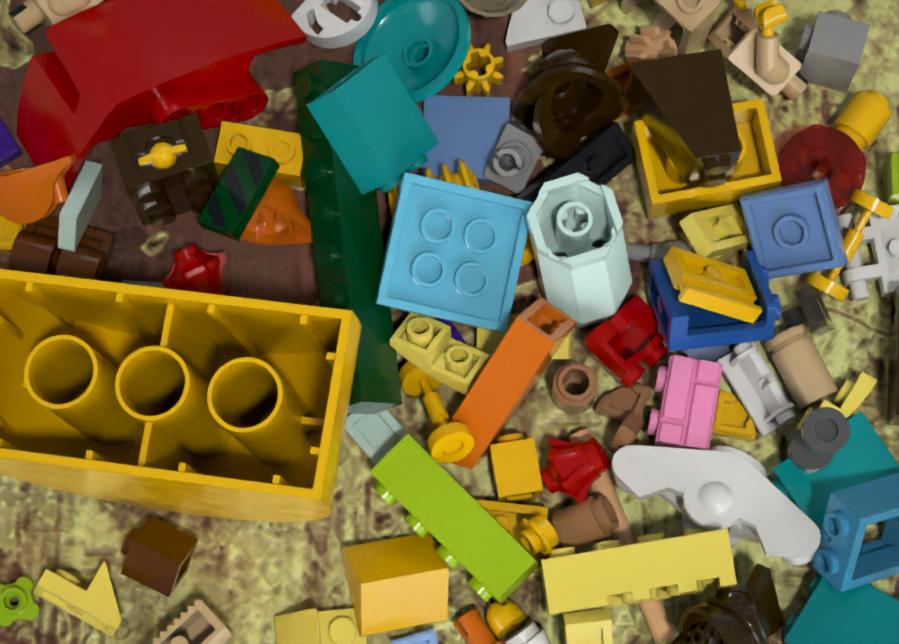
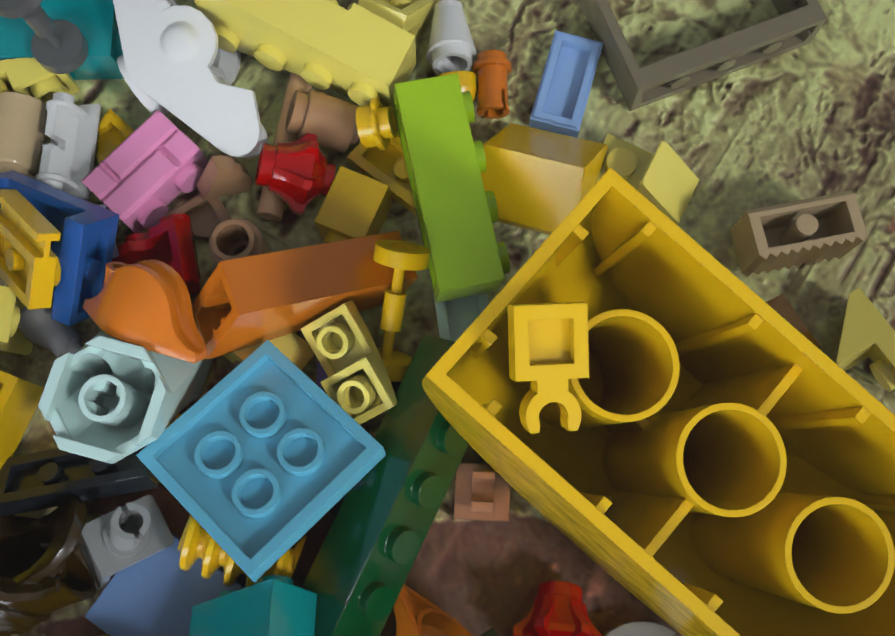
camera: 145 degrees left, 0 degrees up
none -> orange hat [83,259,207,364]
none -> yellow plate [507,302,589,434]

